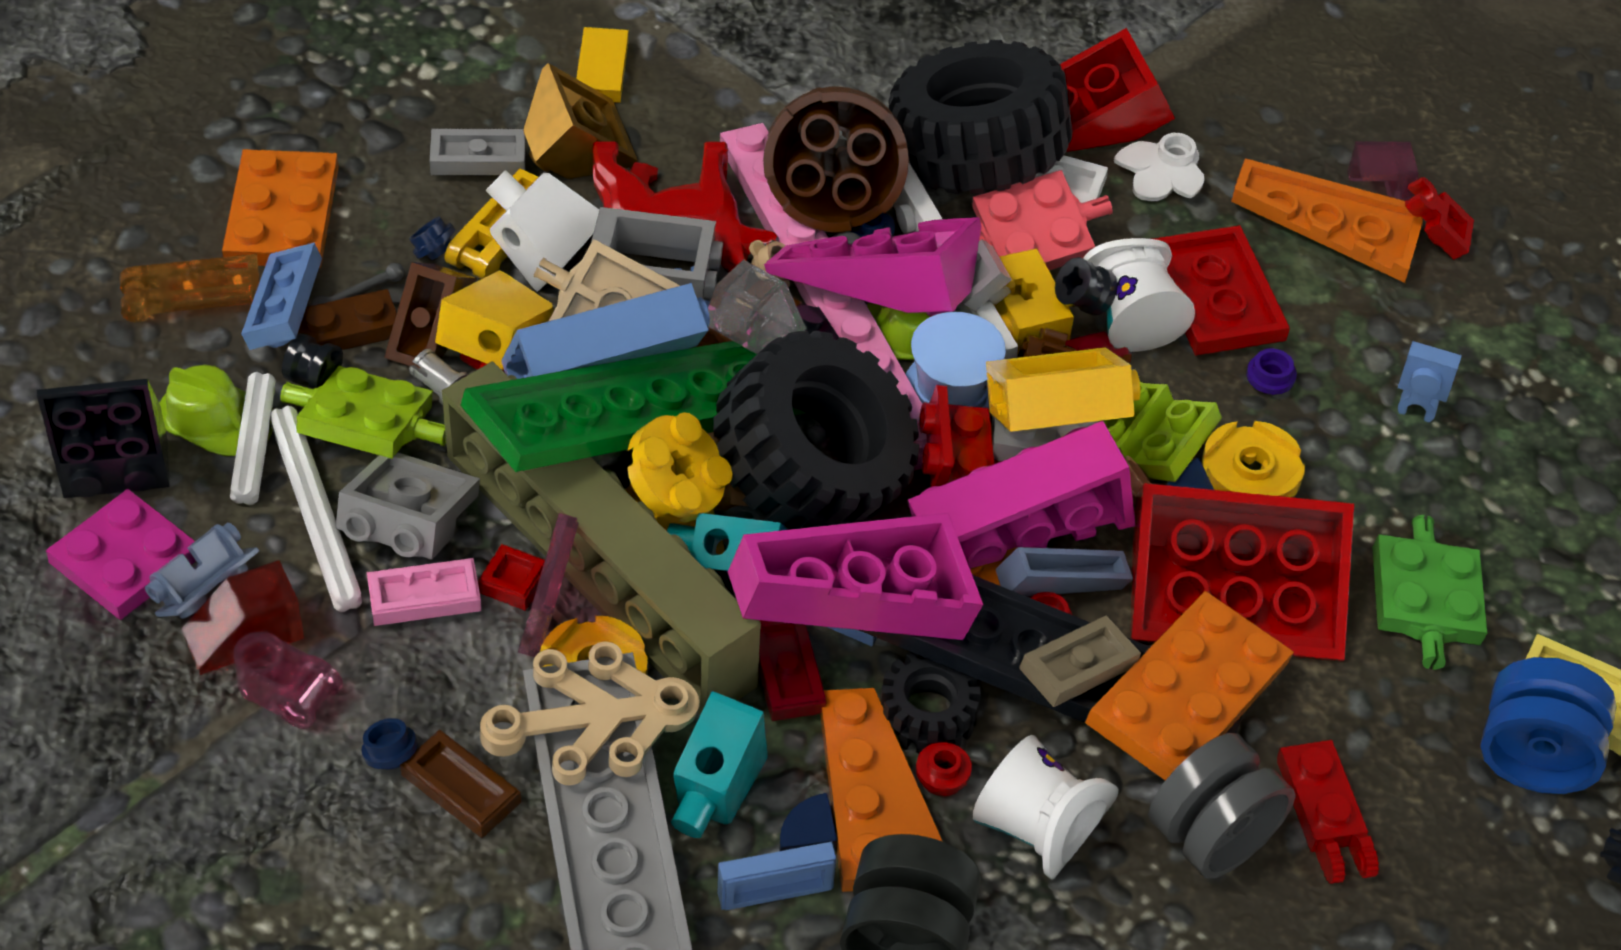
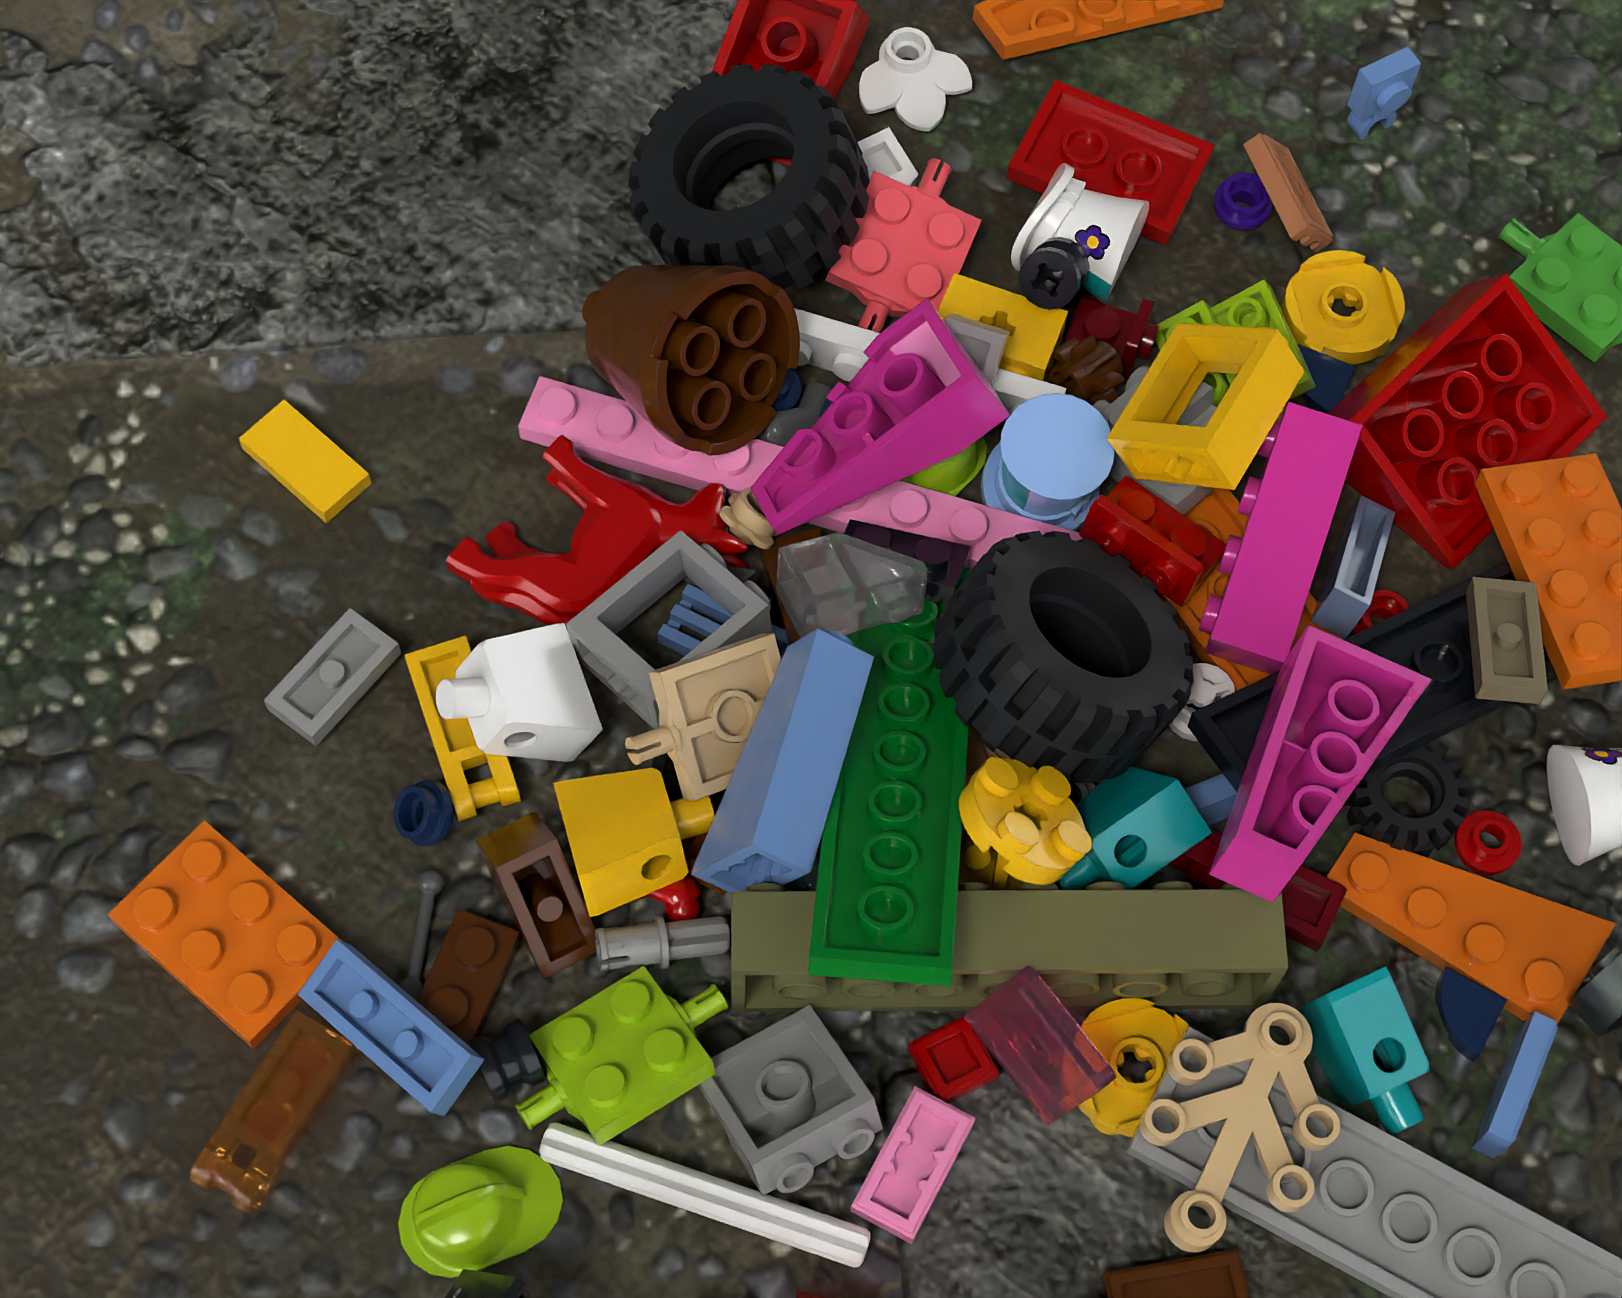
camera: 50 degrees left, 15 degrees up
white axle [230,372,276,505] -> none
pearl gold slope [523,63,638,179] -> none
none -> nougat tile [1243,133,1333,253]

